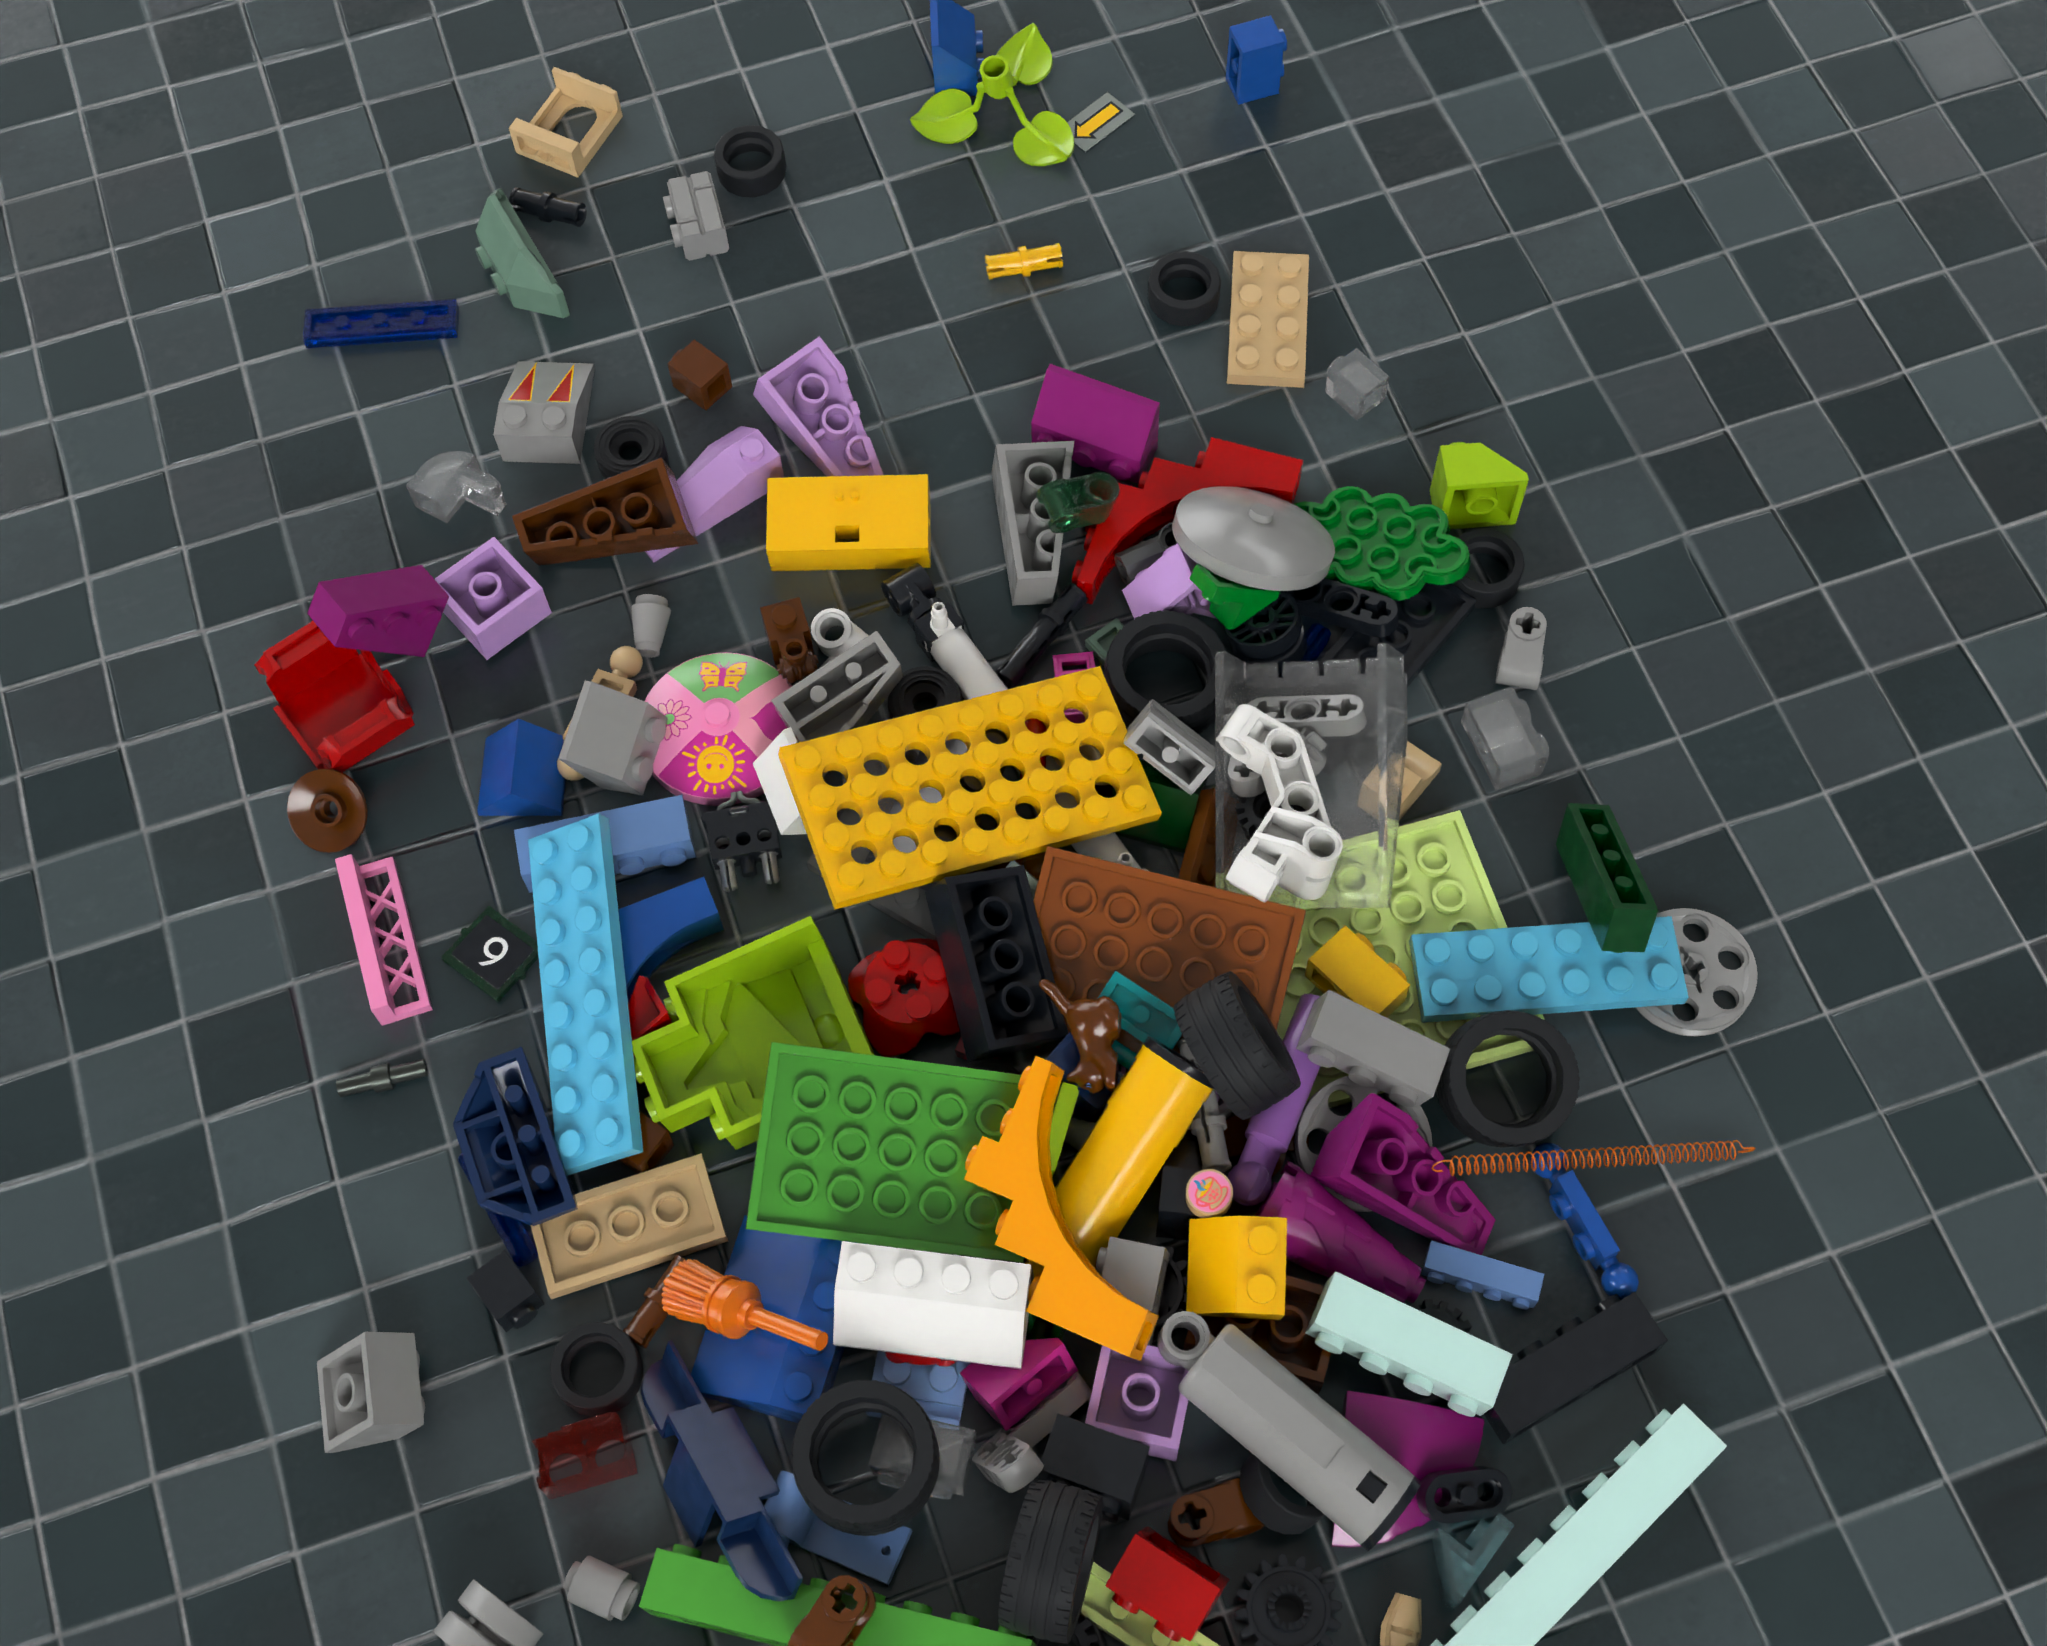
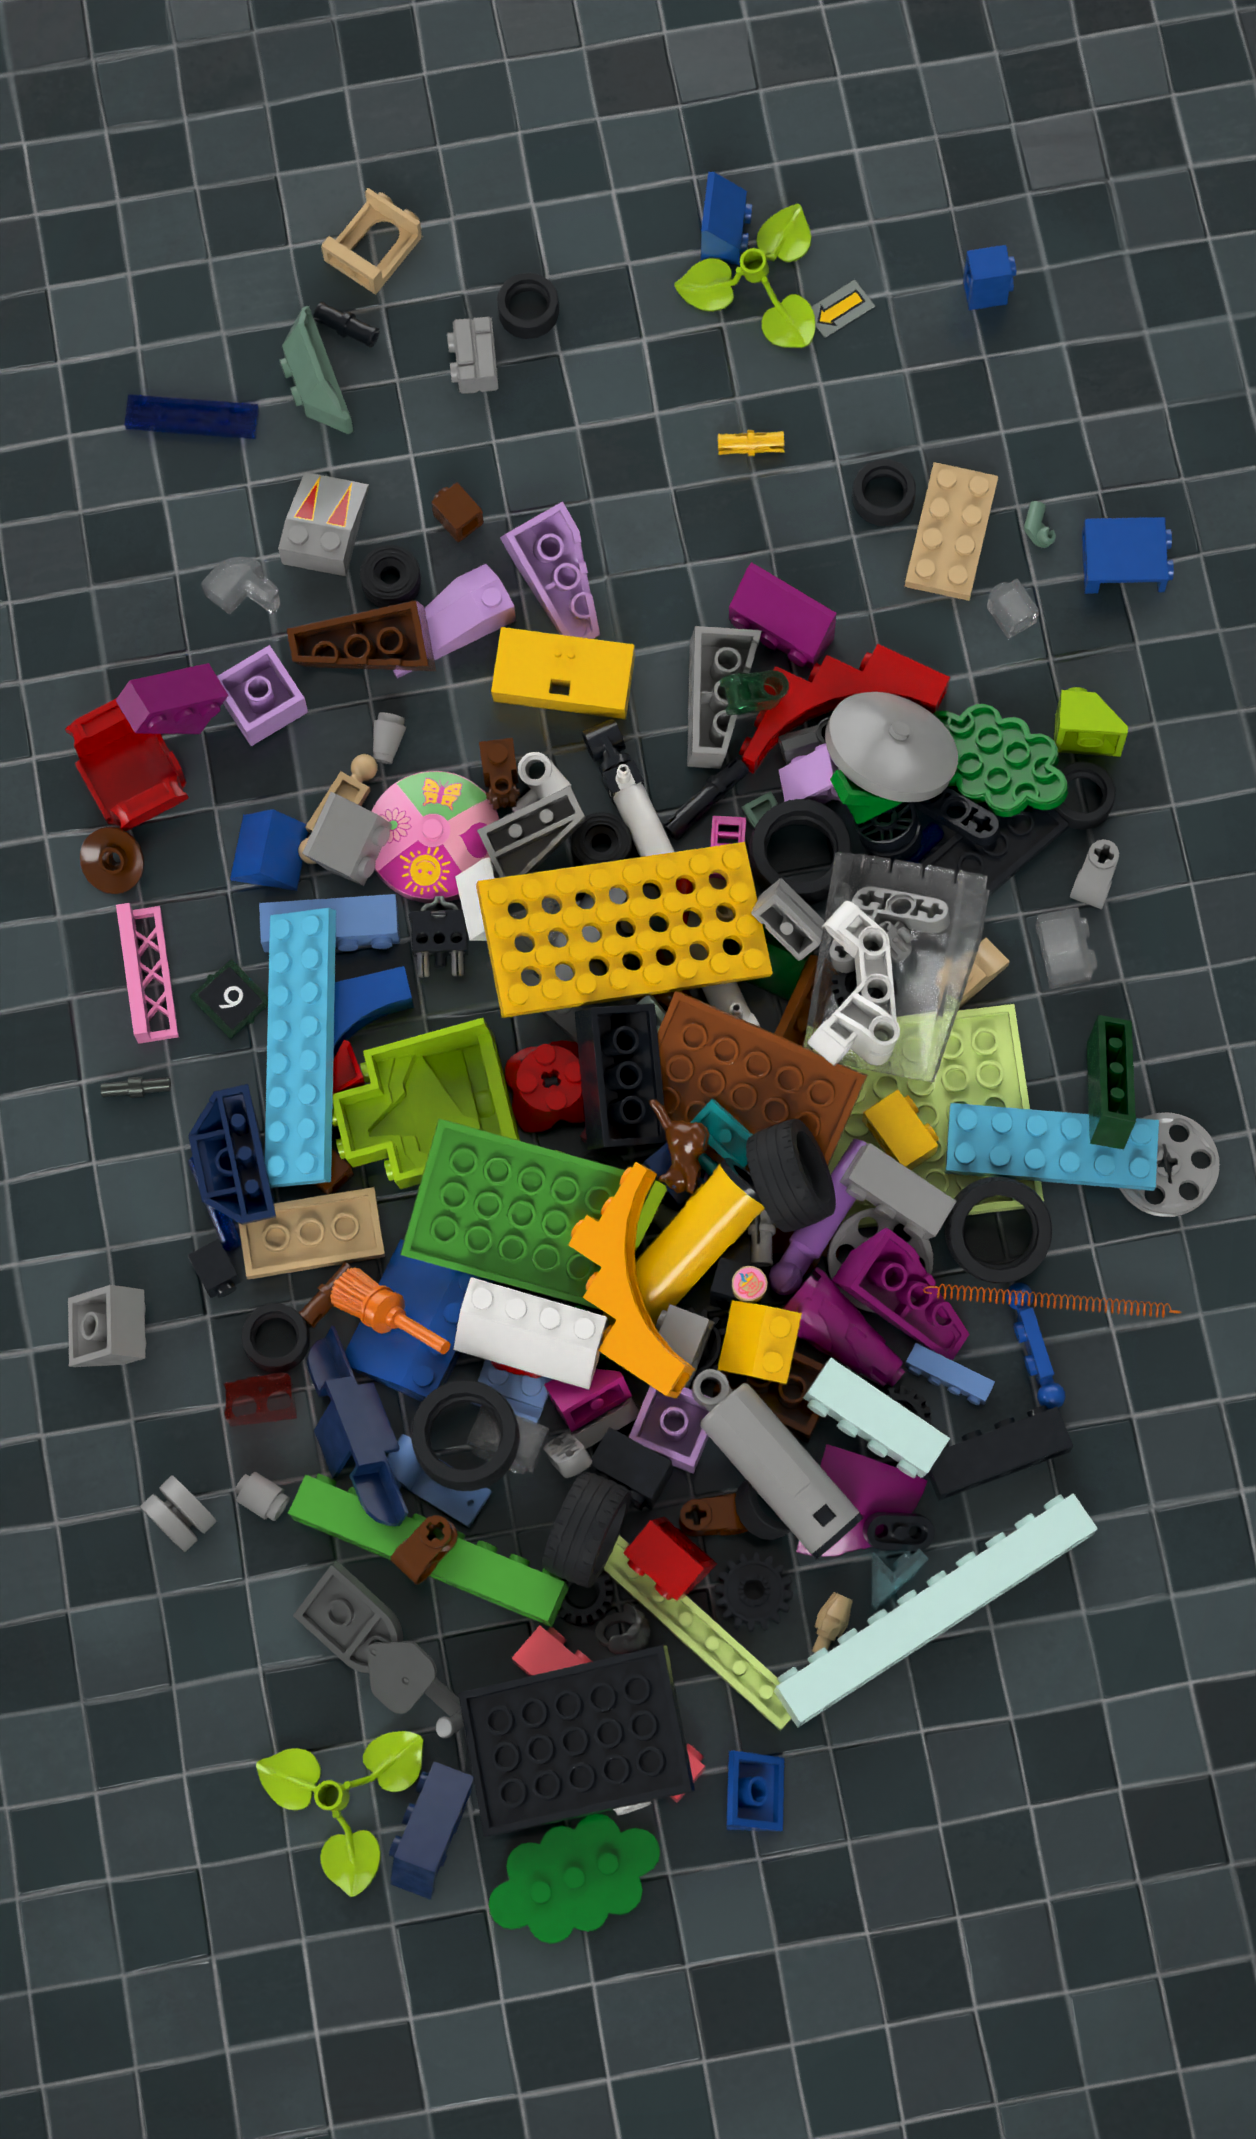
camera: 10 degrees right, 10 degrees up
none -> sand green arm [1024,501,1056,548]
none -> blue panel [1082,517,1174,594]

